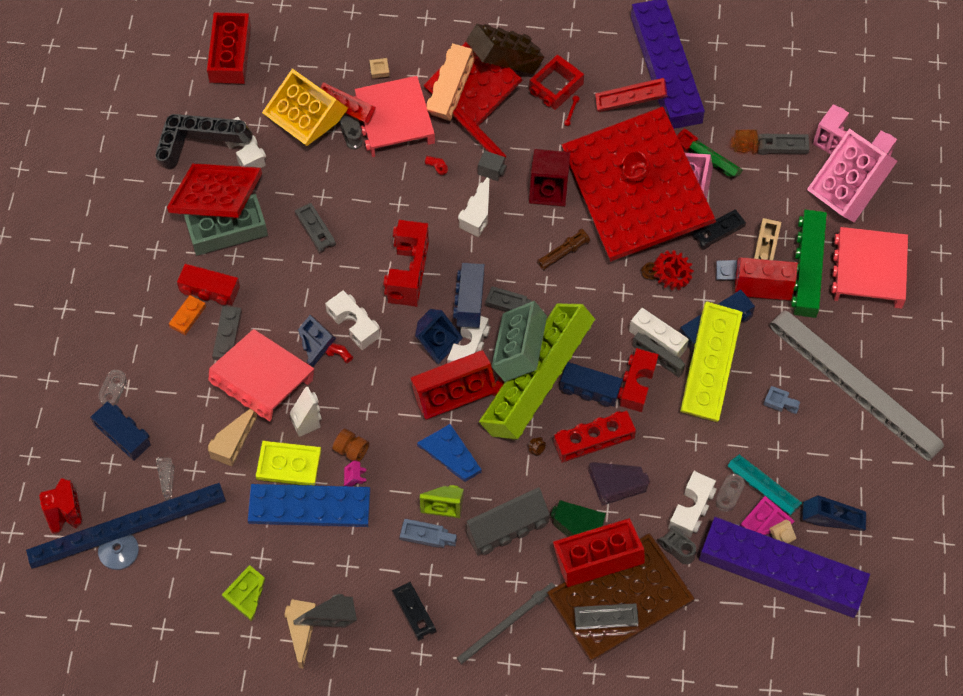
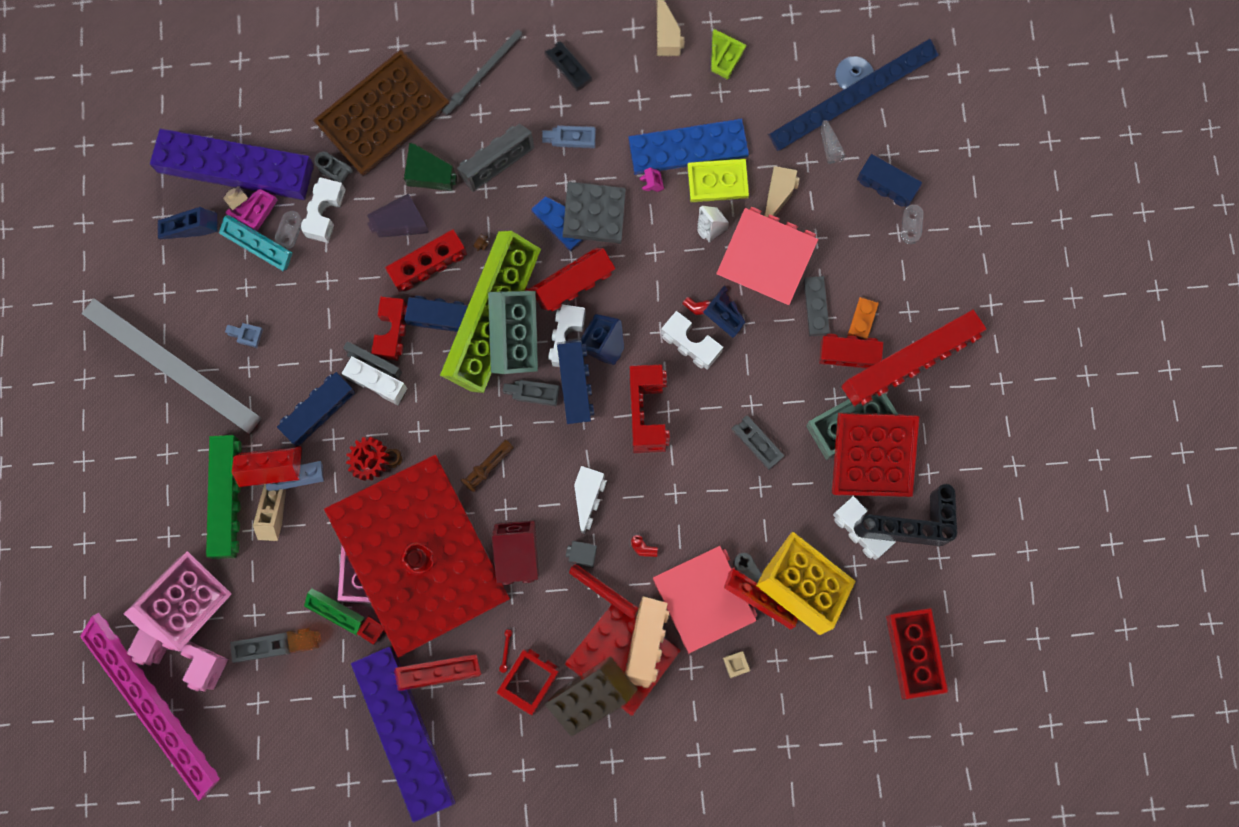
camera: 175 degrees right, 15 degrees up
red piece [39,478,82,534] -> none
dark grey slope [293,594,357,628] -> none
dark orange wheel [332,428,370,462] -> none
lime slope [420,485,464,518] -> none
red slope [553,518,645,587] -> none
dark grey plate [574,604,638,630] -> none
neon yellow plate [680,301,743,422] -> none
black plate [692,209,746,250] -> none
coral panel [831,227,908,309] -> none
none -> dark pink plate [80,613,220,801]
none -> dark grey plate [562,182,626,244]
none -> red brick [841,309,987,407]

